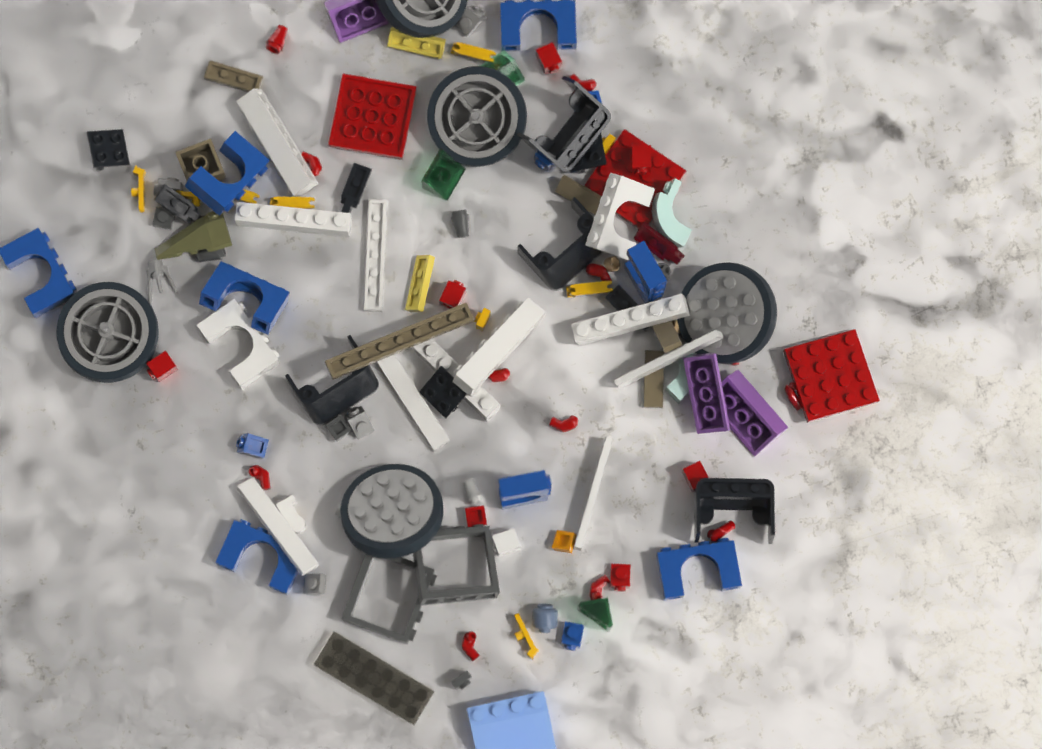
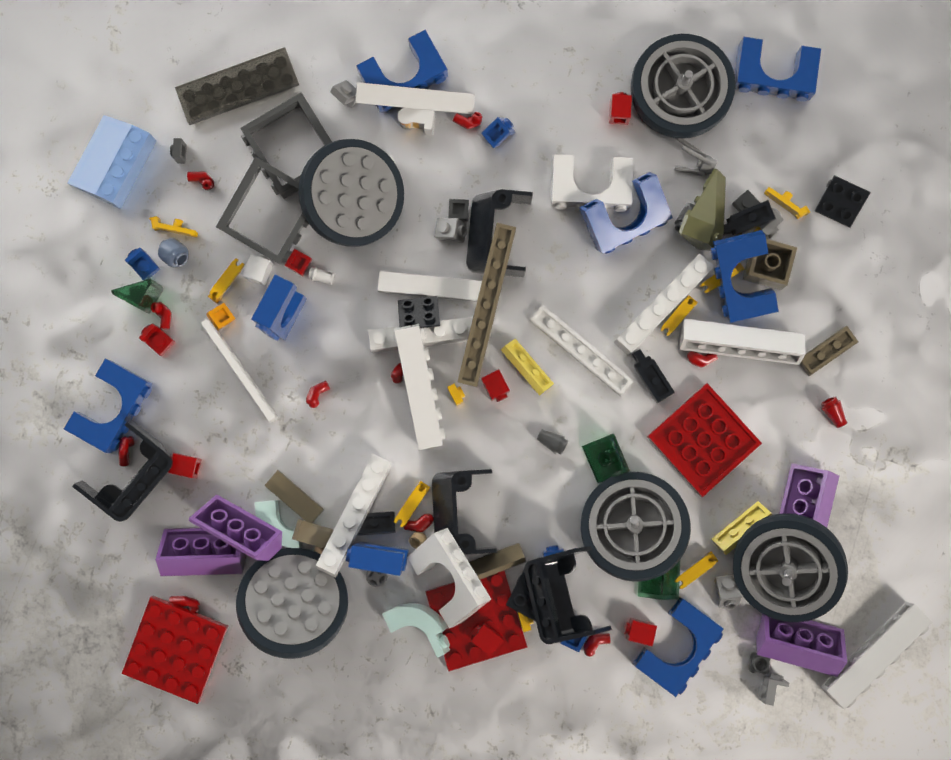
camera: 130 degrees right, 5 degrees up
white tile [614,330,724,388] -> none
dark red hinge [633,222,685,265] -> none
none -> yellow piece [208,258,245,304]

